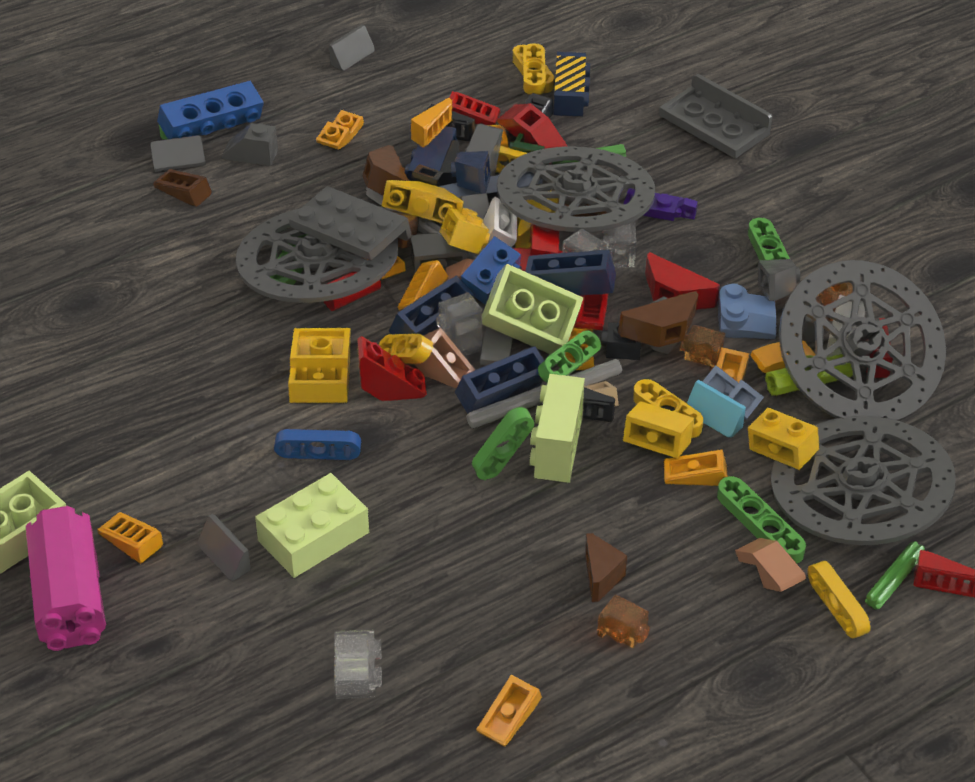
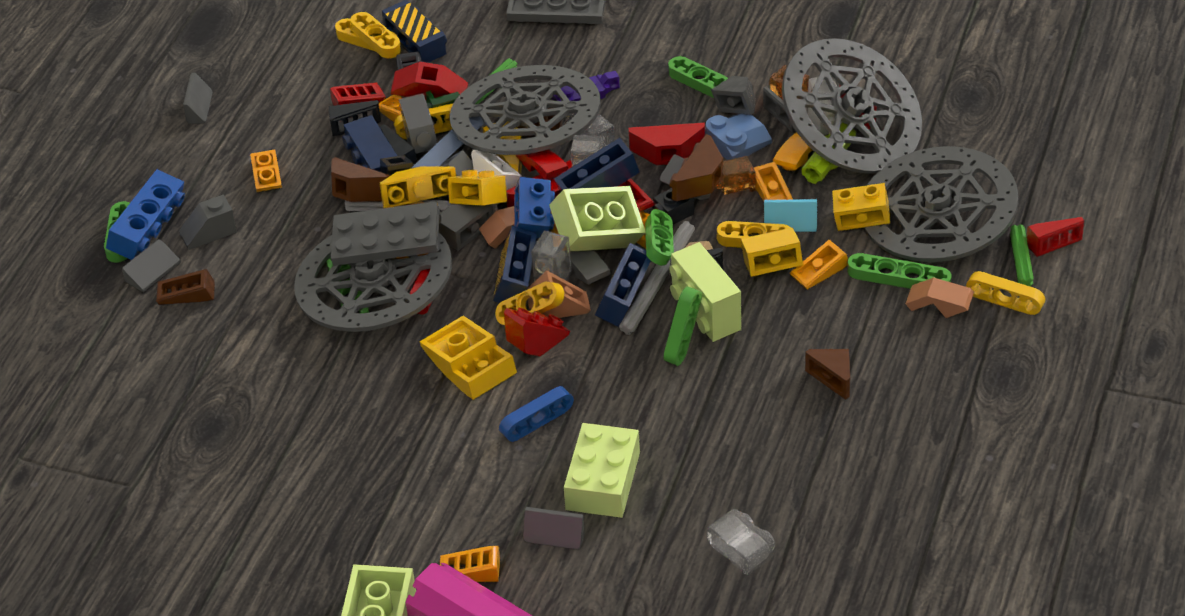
camera: 35 degrees left, 0 degrees up
light orange slope [398,260,449,311] -> none
light orange slope [411,98,452,147] -> none
dark blue slope [451,151,491,194] -> none
light orange slope [476,675,542,747] -> none
clear orange brick [597,594,650,648] -> none
sand blue slope [702,365,764,420] -> none

